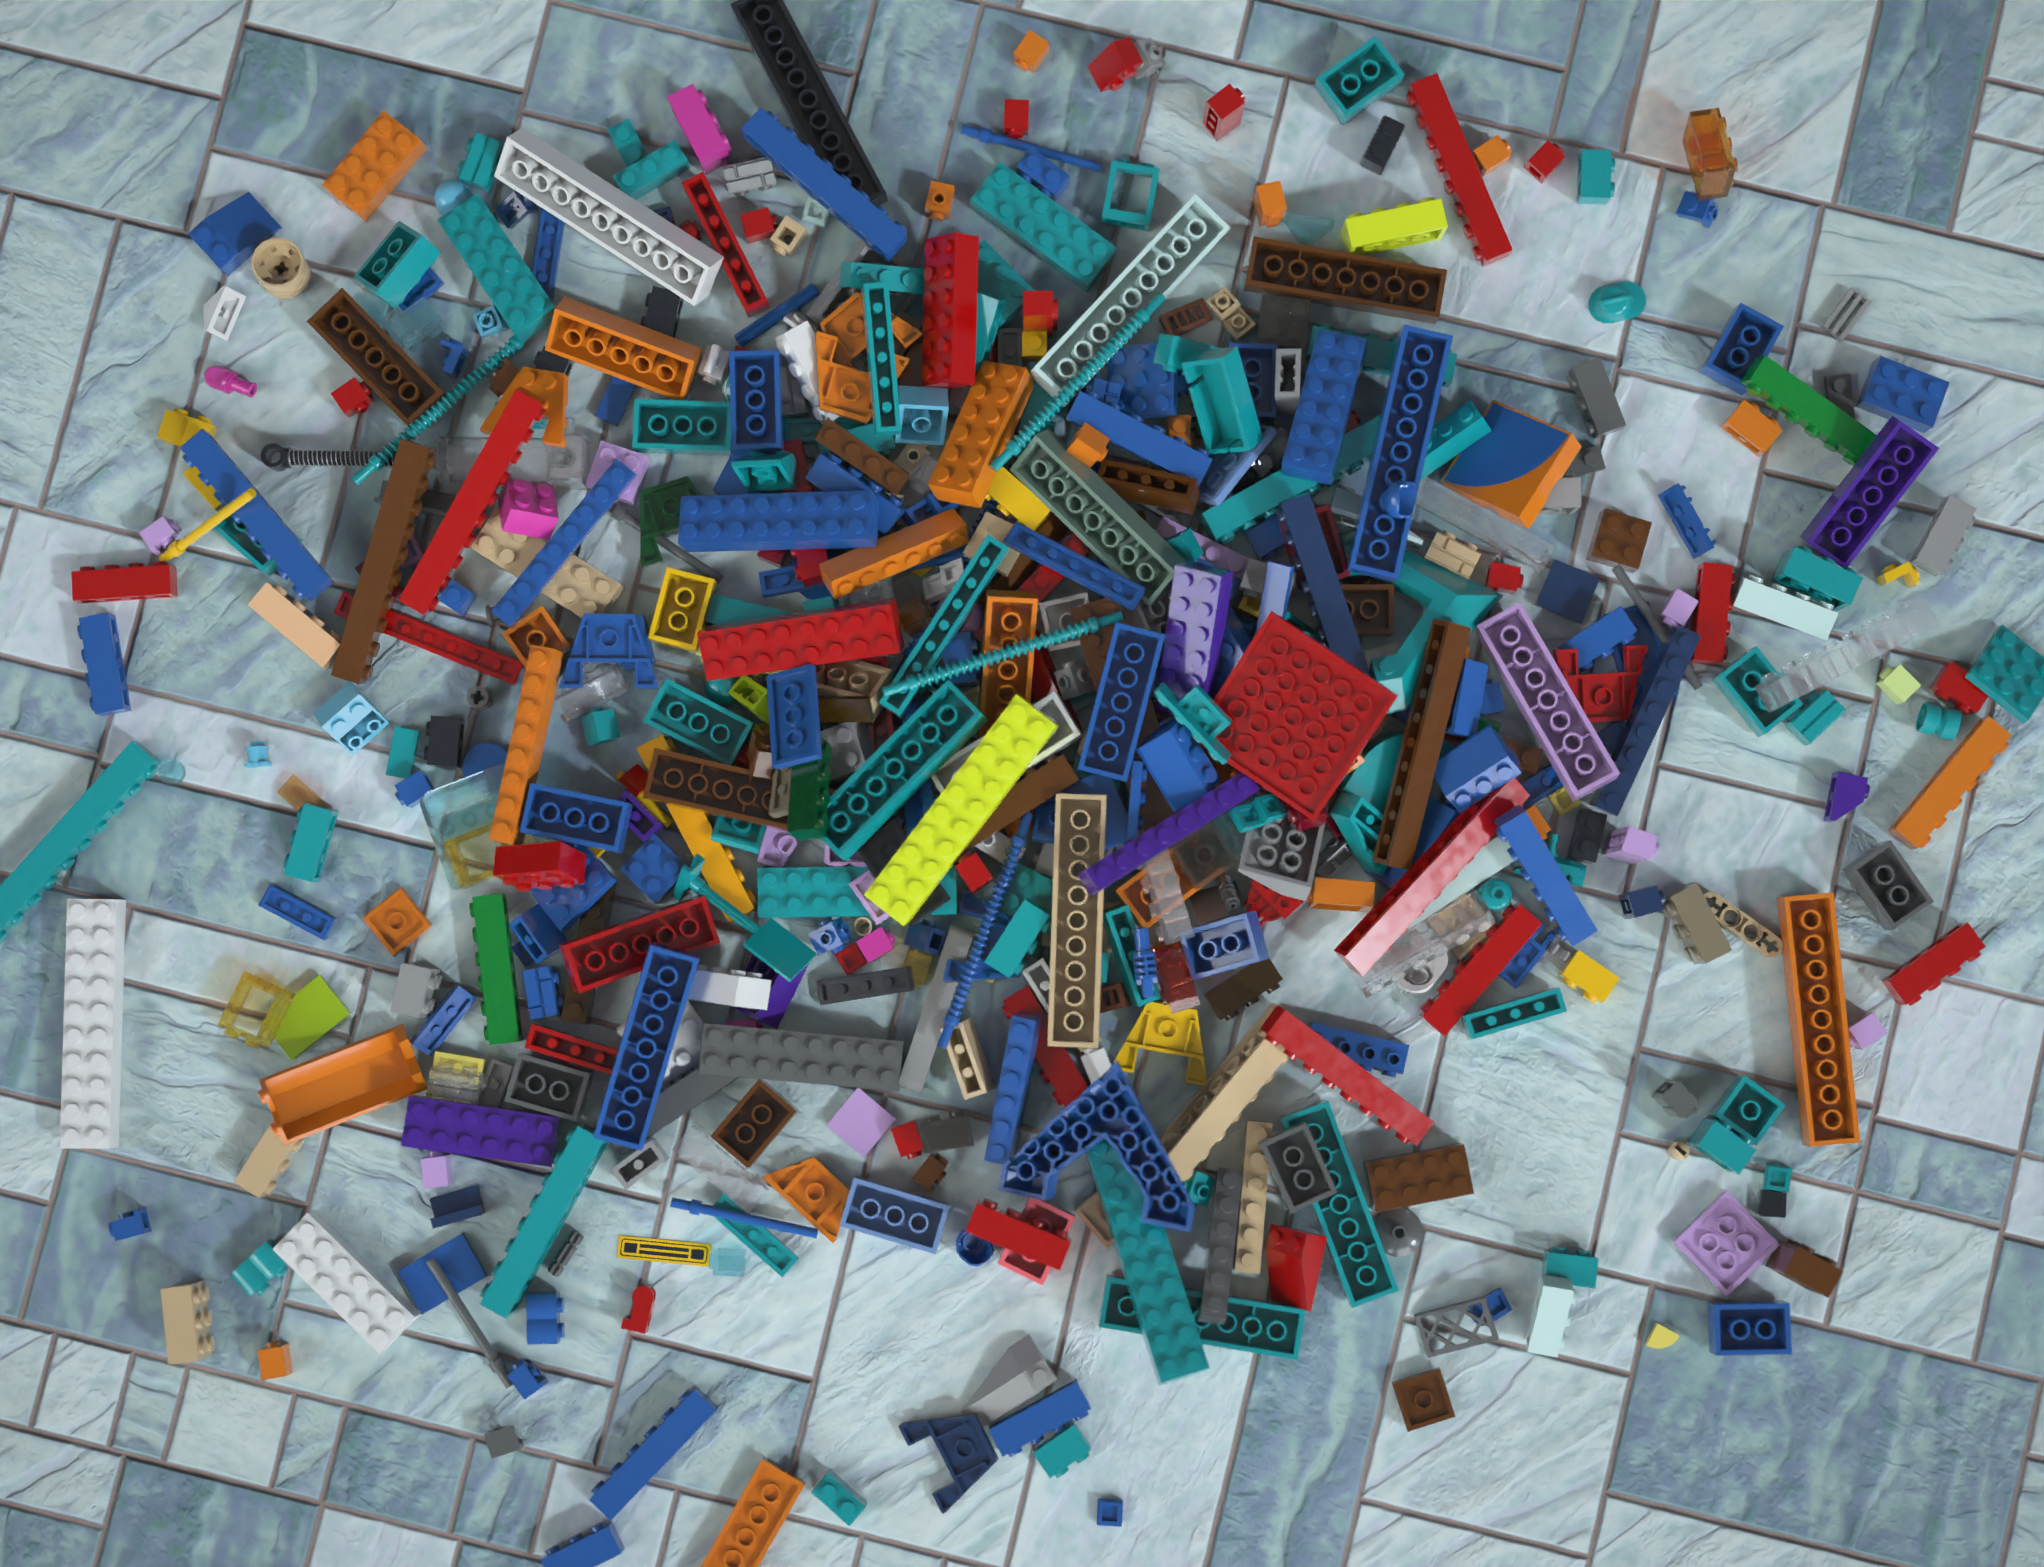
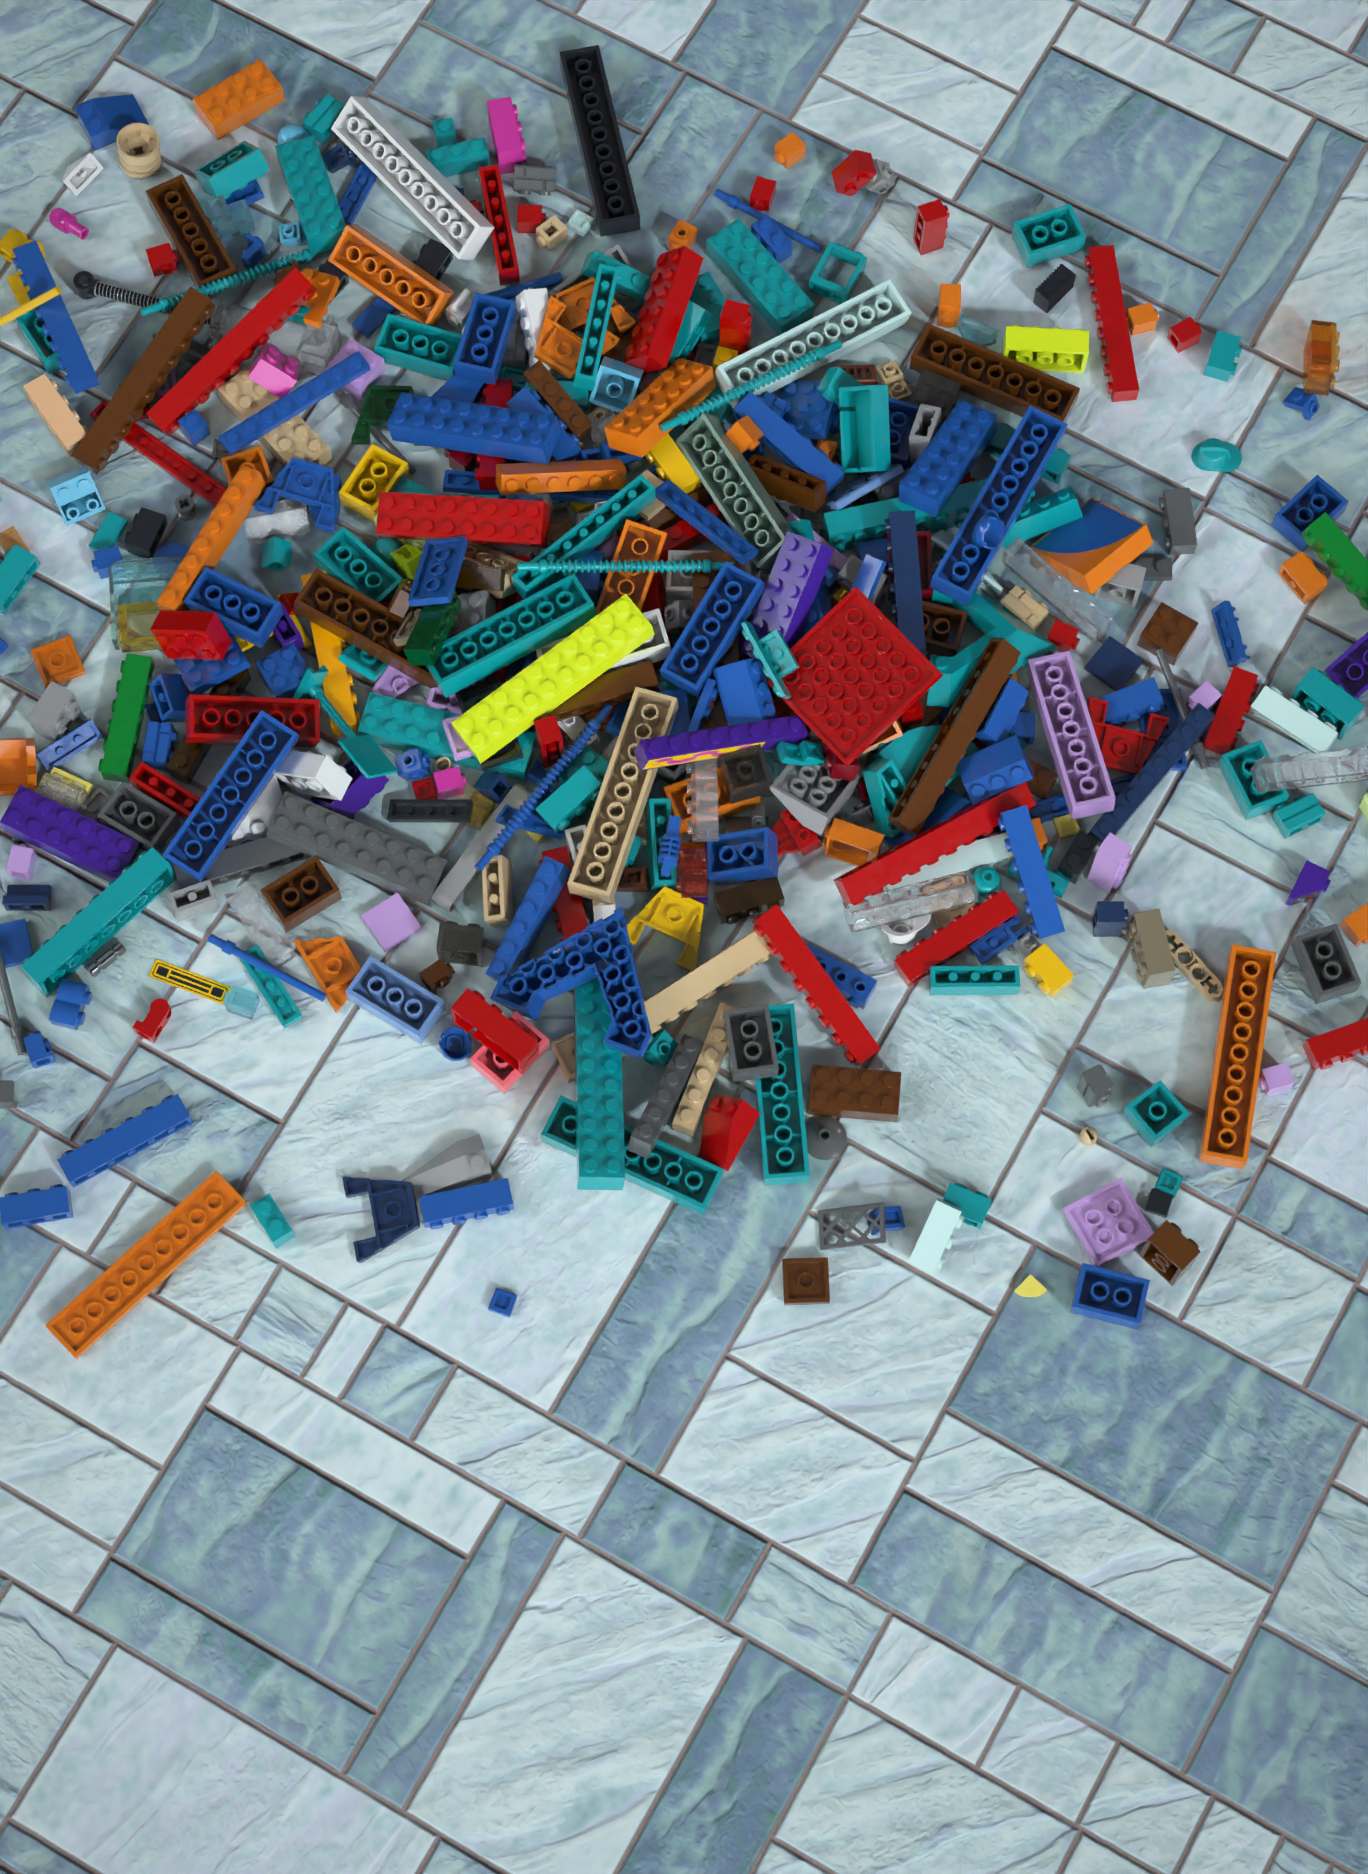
camera: 10 degrees right, 15 degrees down
teal slope [731,451,797,492] -> none
blue brick [741,107,908,262] -> none
red brick [891,1120,925,1160] -> none
teal brick [1033,1421,1091,1478] -> none
teal brick [1687,1118,1757,1175] -> none

